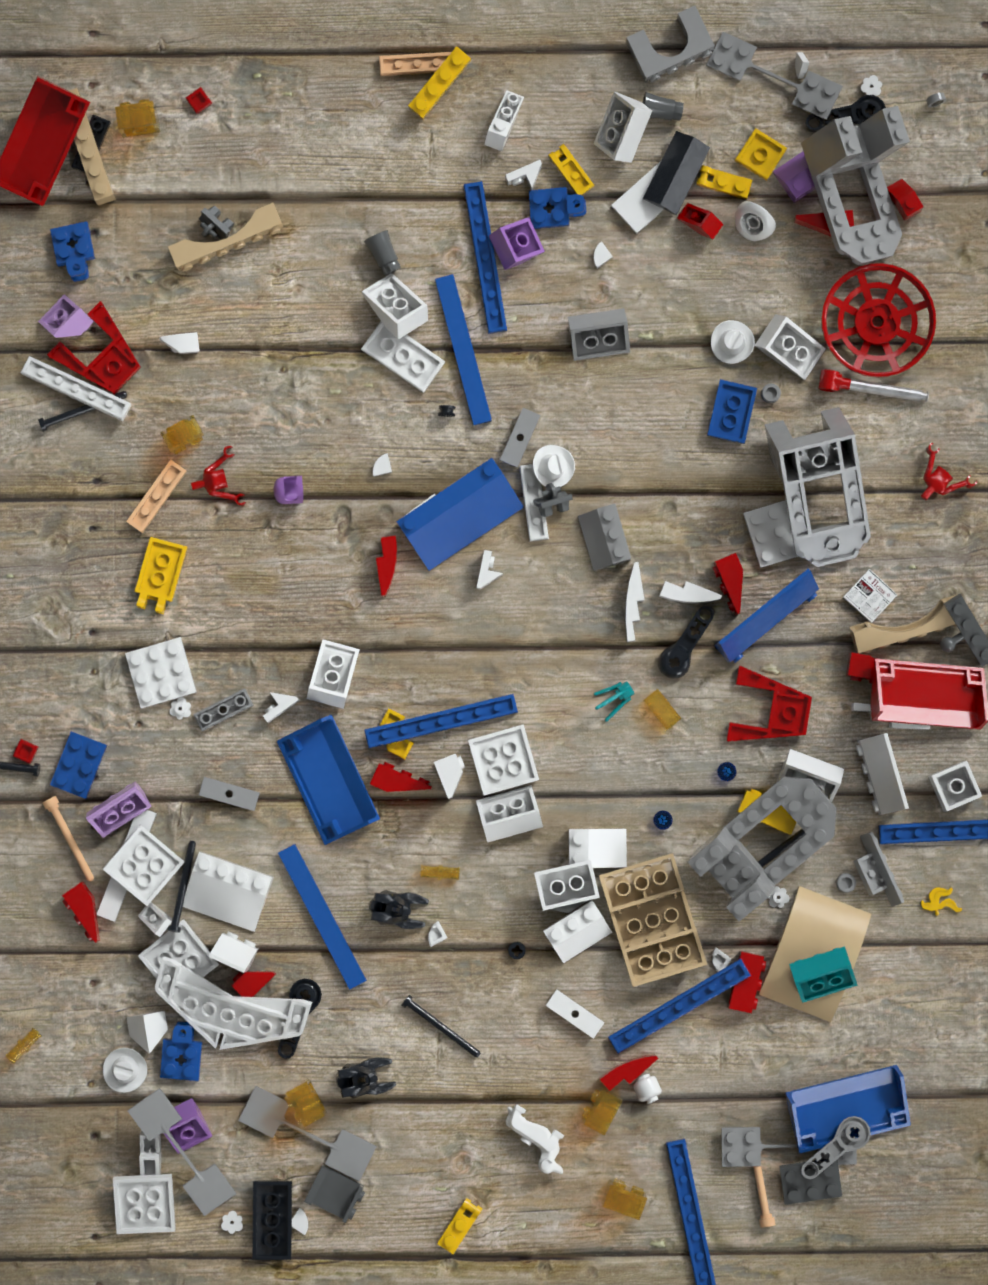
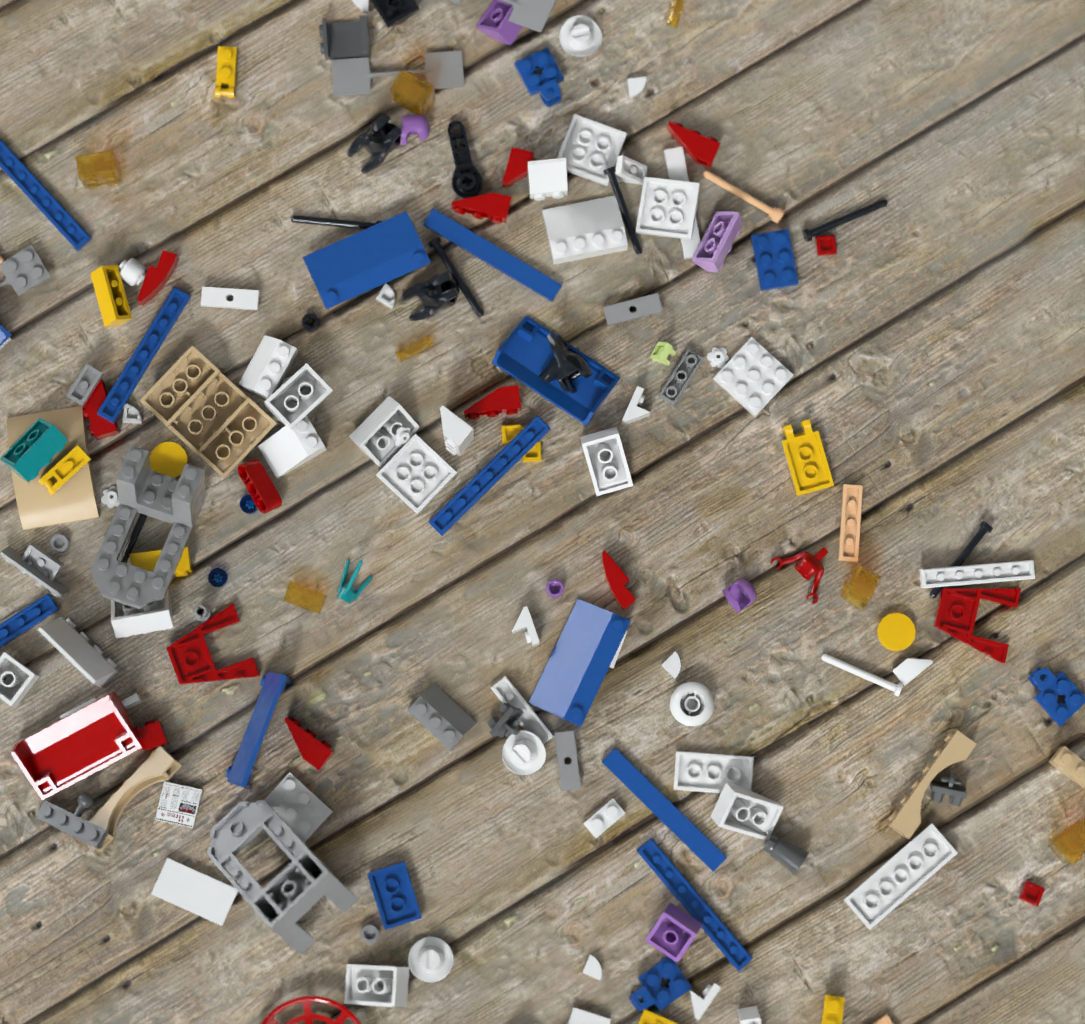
camera: 145 degrees right, 5 degrees down
lavender slope [38,295,94,338] -> none
white slope [127,1011,168,1054] -> none
white wing [155,957,312,1050] -> none
black bush [438,405,456,417] -> none
white animal [506,1104,564,1174] -> none
light grey slope [568,308,630,361] -> none
clear yellow brick [581,1086,623,1136] -> none
white slope [625,562,644,642] -> none
black beam [658,606,714,679] -> none
white slope [659,581,722,604] -> none
flat silver piece [818,369,929,402] -> none
red piece [921,443,977,500] -> none
none -> yellow plate [38,445,92,496]
none -> light grey plate [66,364,104,407]
none -> yellow brick [90,265,132,327]
none -> yellow tile [150,442,188,478]
none -> white tile [151,858,238,926]
none -> light grey pin [194,605,211,622]
none -> red beam [238,458,282,514]
none -> blue slope [303,211,431,309]
none -> white plant [393,427,413,447]
none -> medium lavender helmet [401,114,430,145]
none -> black bar [428,237,484,317]
none -> red slope [451,192,512,224]
none -> black piece [539,333,592,394]
none -> medium lavender tile [546,579,565,599]
none -> white plate [583,799,625,838]
none -> white tile [627,77,646,98]
none -> yellowish green tile [649,341,676,366]
none -> white hat [670,682,714,726]
none -> white bar [821,654,903,696]
none -> white plate [844,823,957,930]
none -> yellow tile [876,613,916,652]

